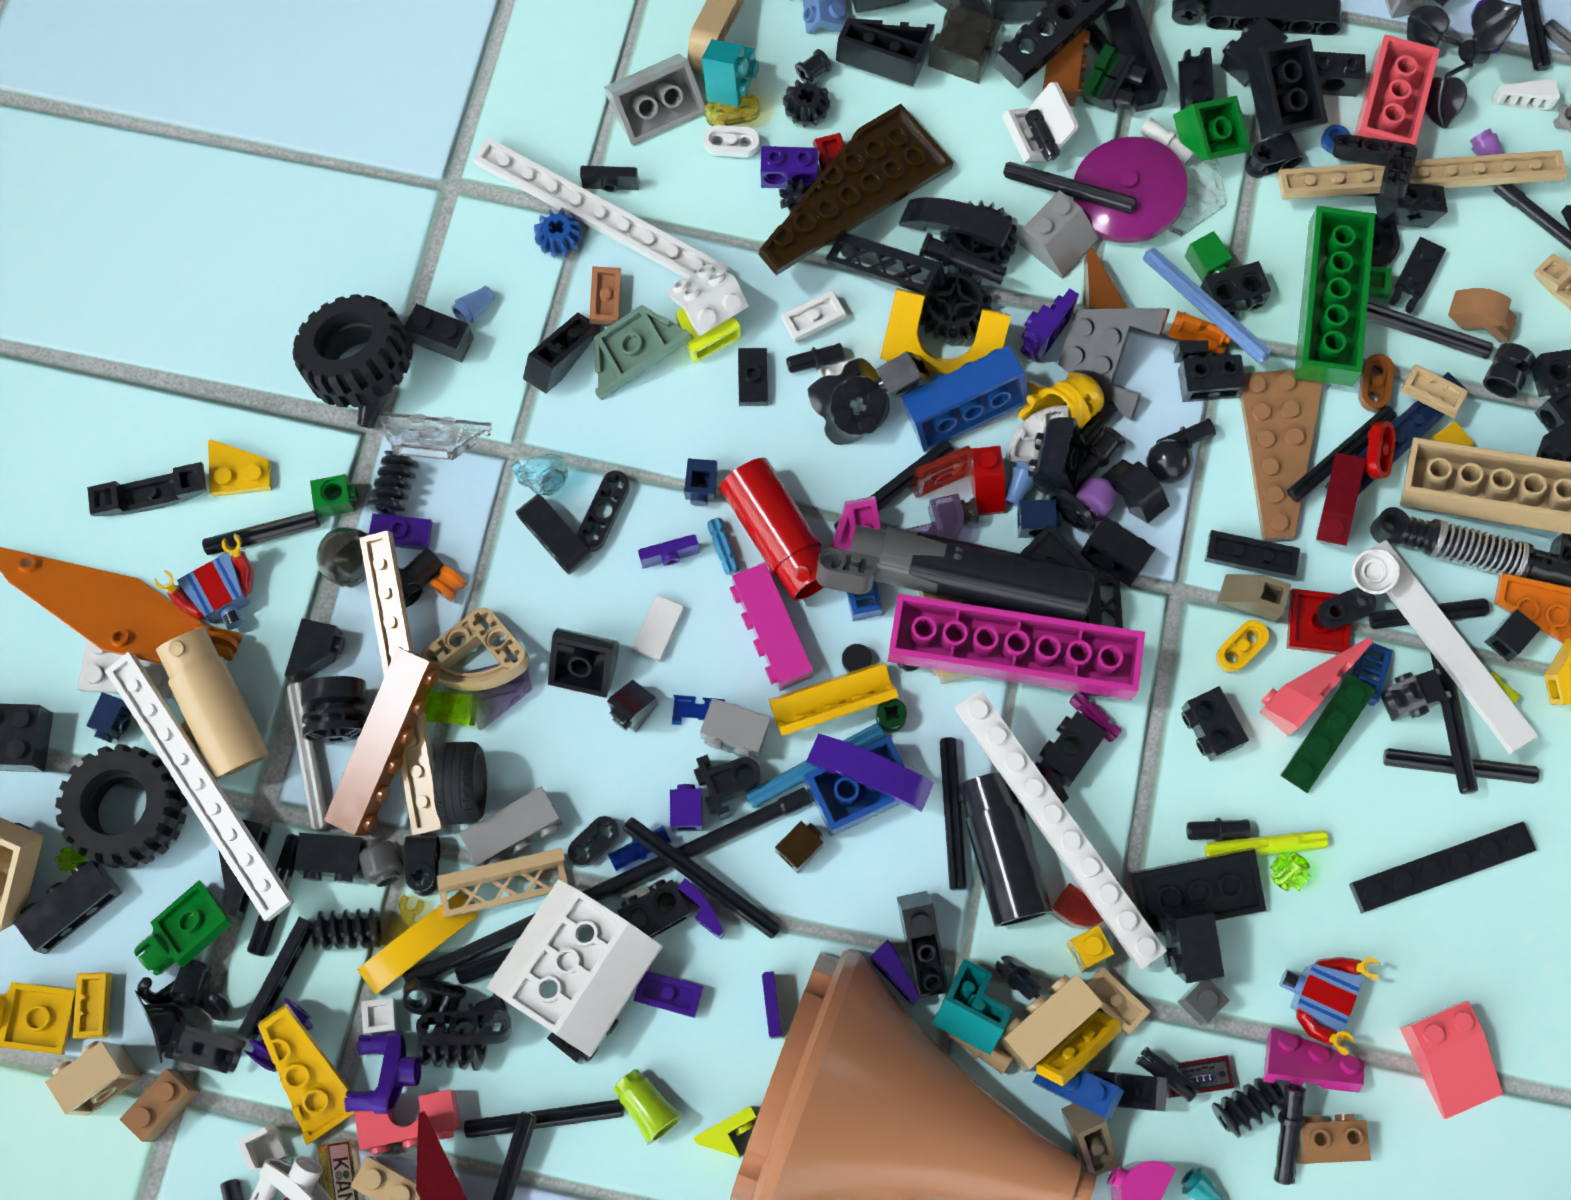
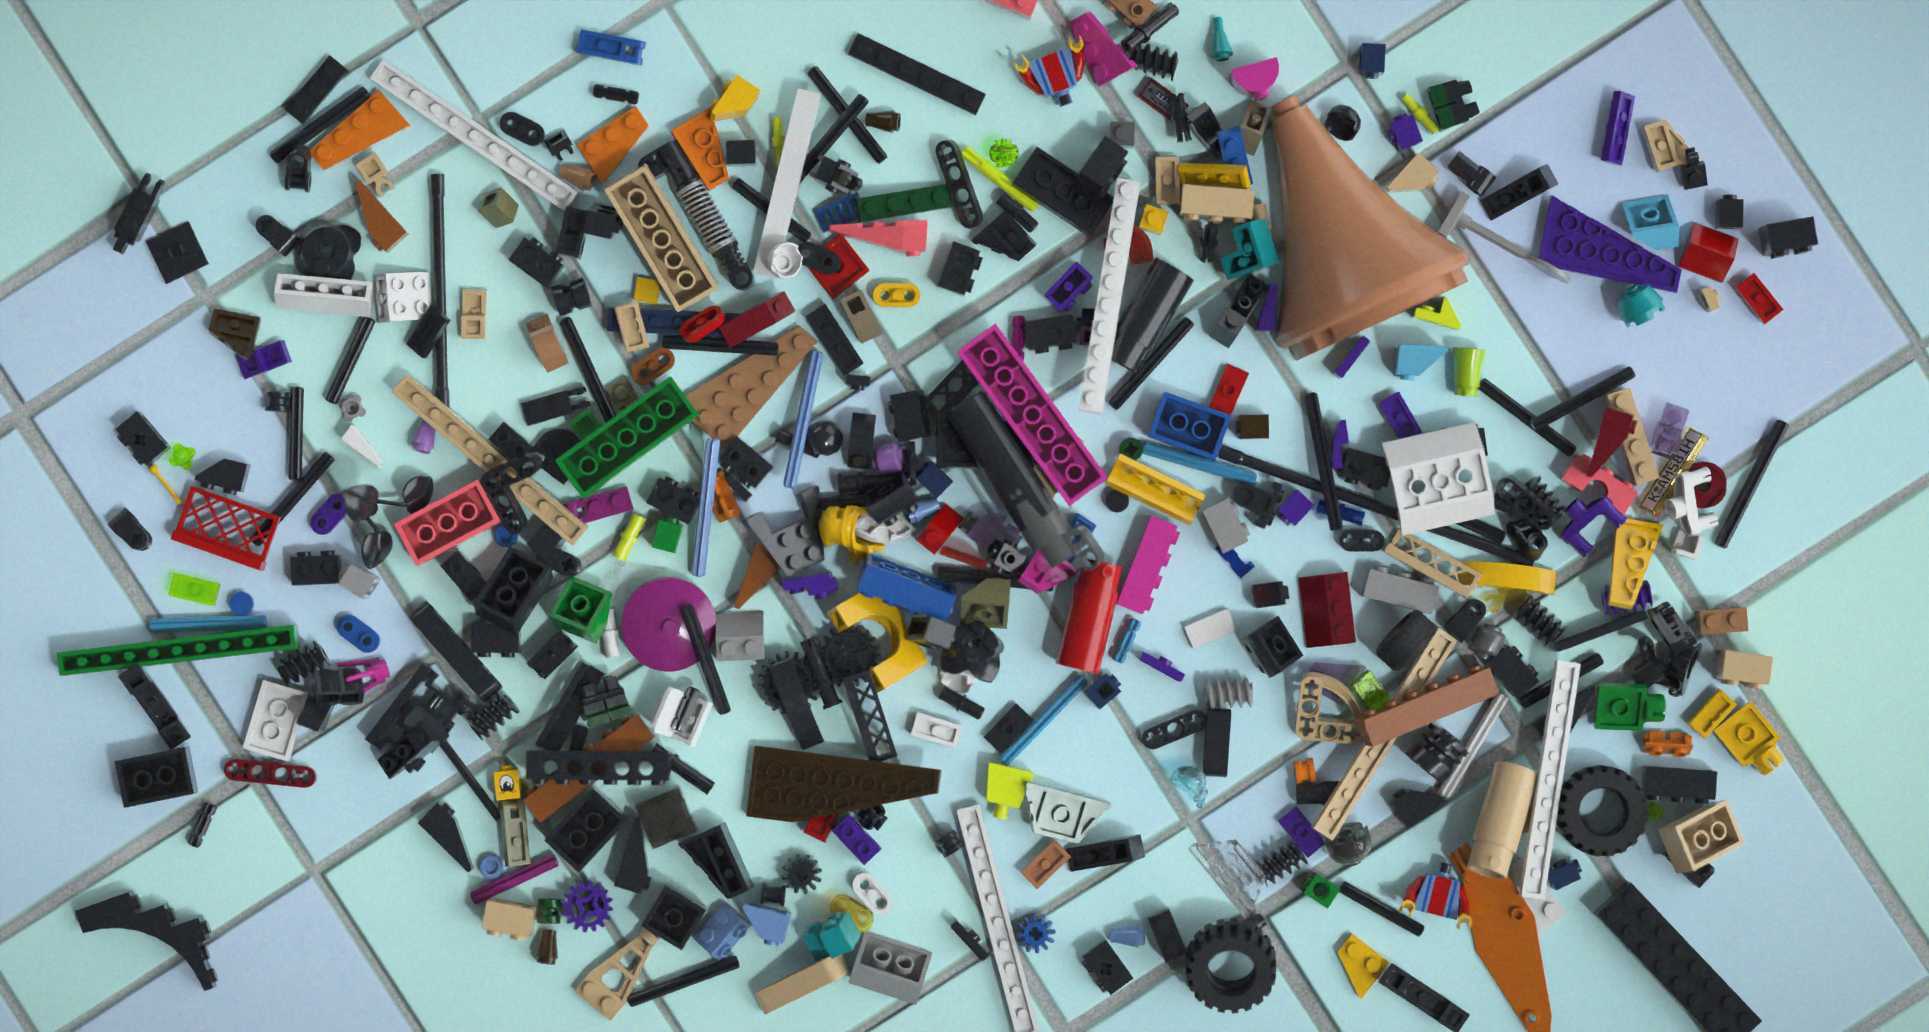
camera: 135 degrees left, 15 degrees up
white plate [361,997,397,1035] -> none
white bracket [667,264,749,336] -> none
dark purple slope [806,733,934,812] -> none
none -> black panel [526,523,566,559]
none -> magenta plate [564,487,634,524]
none -> olive plate [606,377,639,410]
none -> neon yellow pin [612,512,646,561]
none -> black pin [651,743,715,795]
none -> medium blue slope [743,901,792,947]
none -> medium blue axle [783,351,823,489]
none -> black plate [846,374,871,391]
none -> dark brown cone [865,110,901,133]
none -> black beam [935,139,983,229]
none -> black wheel [935,830,964,858]
none -> olive slope [960,578,1011,629]
none -> black wing [971,210,1037,261]
none -> black brick [985,538,1027,576]
none -> dark azure axle [999,675,1088,766]
none -> dark purple brick [1043,261,1094,313]
none -> black brick [1081,939,1134,995]
none -> light grey piece [1204,678,1253,709]
none -> red plate [1209,364,1249,415]
none -> dark red slope [1298,572,1356,648]
none -> medium azure slope [1394,344,1448,380]
none -> orange hinge [1642,731,1693,757]

